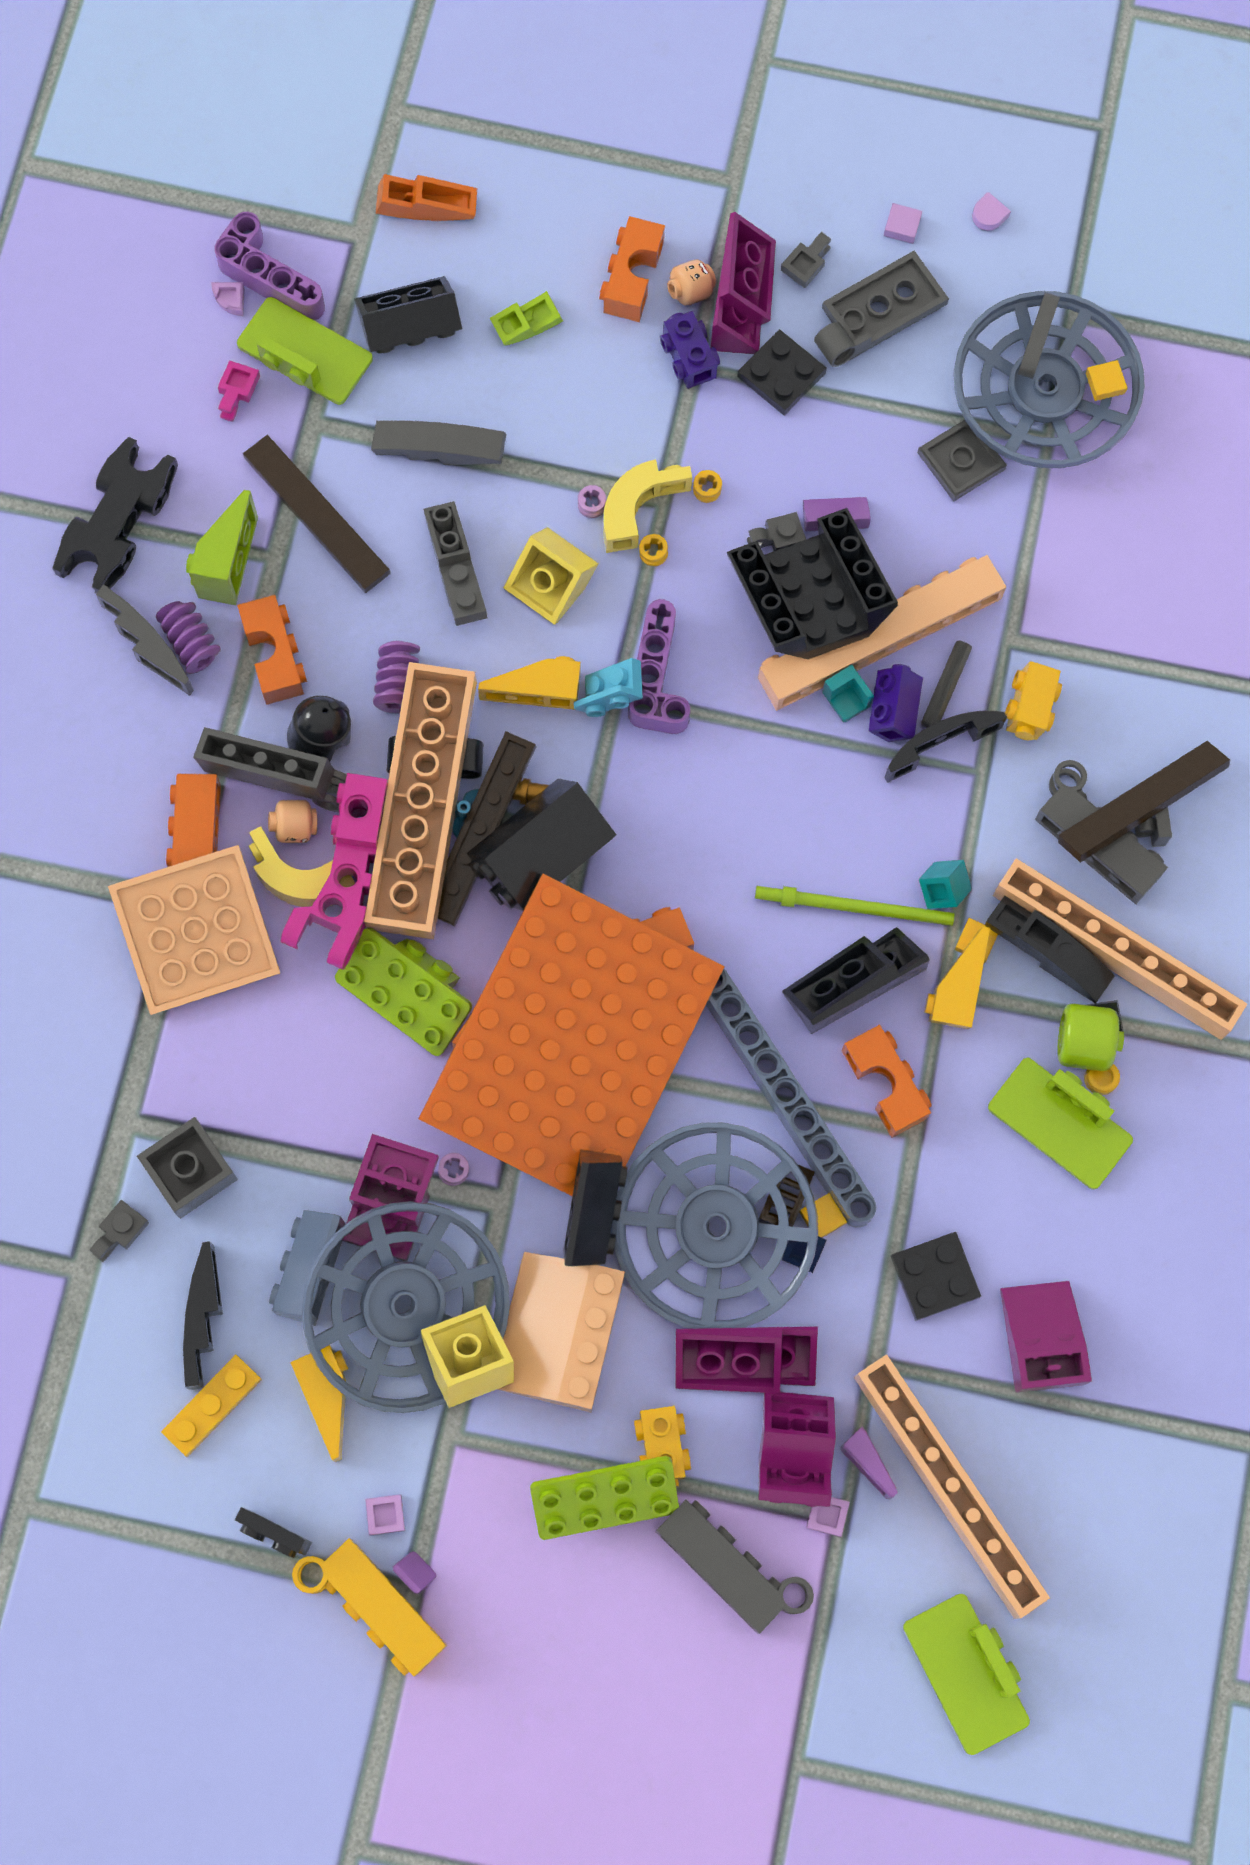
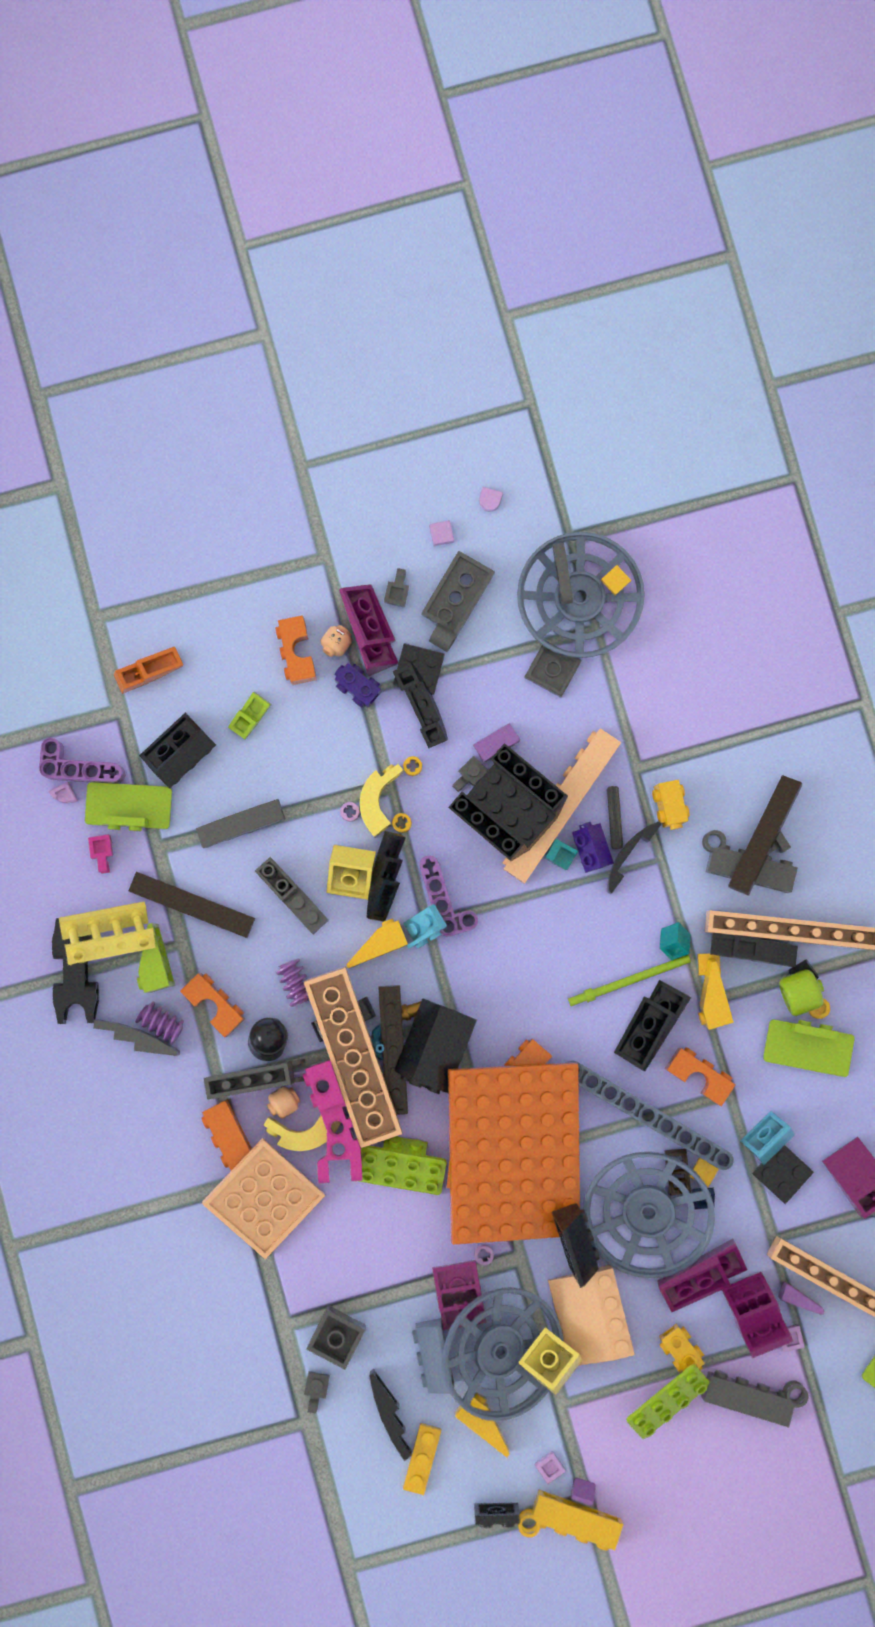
camera: 20 degrees left, 10 degrees up
none -> light yellow fence [59,901,156,965]
none -> black slope [366,831,406,922]
none -> black slope [393,663,448,748]
none -> medium azure slope [740,1111,795,1165]

